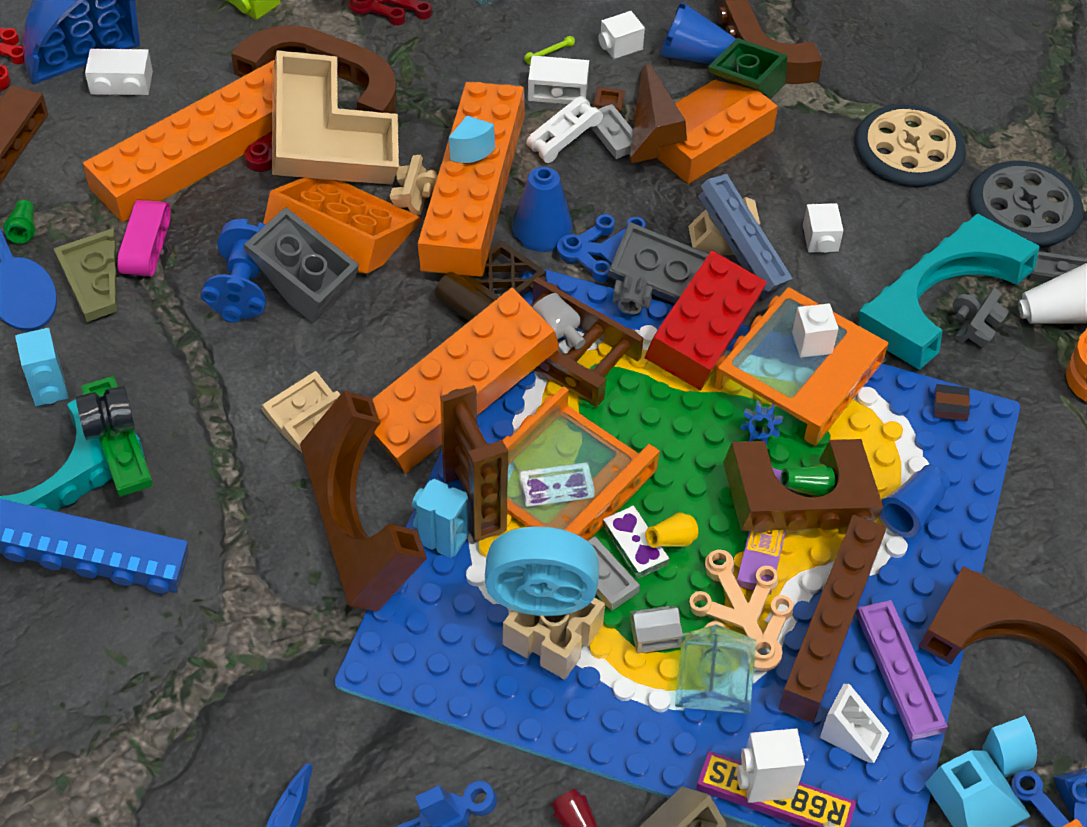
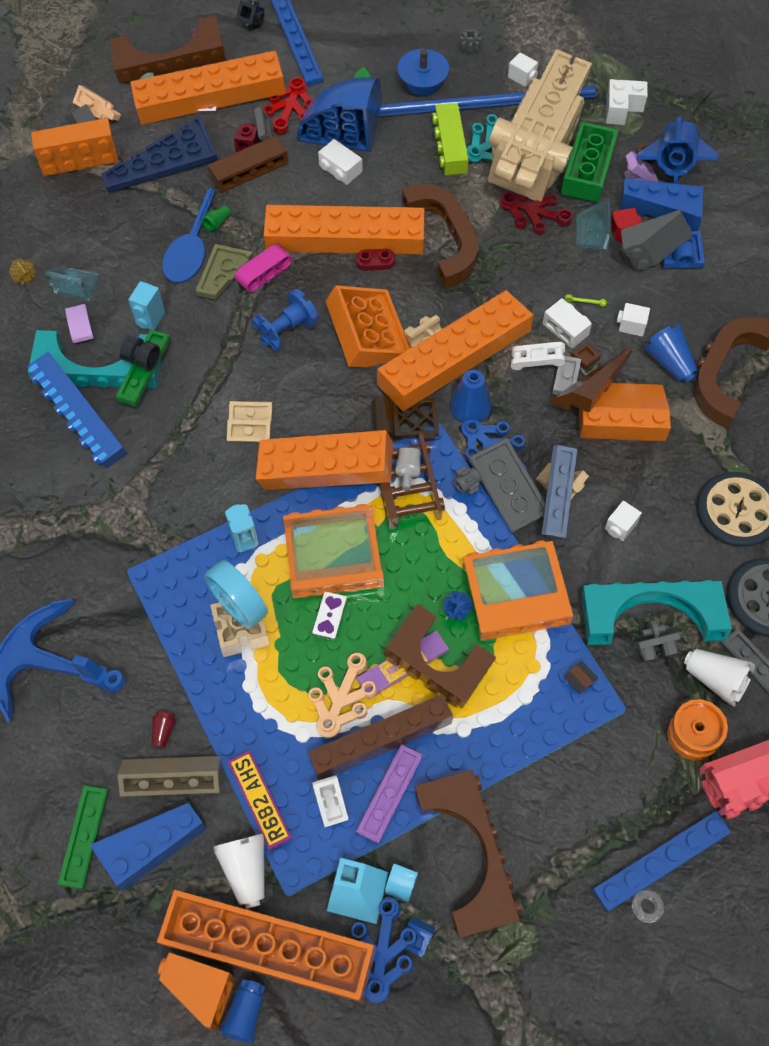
camera: 45 degrees right, 10 degrees up
dark grey slope [243,207,359,323] -> none
tan piece [272,51,399,185] -> none
reddish brown arch [300,390,427,611] -> none
reddish brown fence [440,385,508,542] -> none
medium azure brick [449,115,495,163] -> none
clear tile [520,463,595,507] -> none
light grey plate [588,537,640,611] -> none
light grey piece [630,605,683,653] -> none
red brick [644,250,767,391] -> none
yellow cone [645,512,699,548] -> none
clear light blue slope [675,624,757,713] -> none
dark green slope [708,38,788,98] -> none
white brick [737,728,805,803] -> none
green cone [780,464,835,497] -> none
white brick [792,303,838,358] -> none
blue plant [879,464,950,538] -> none

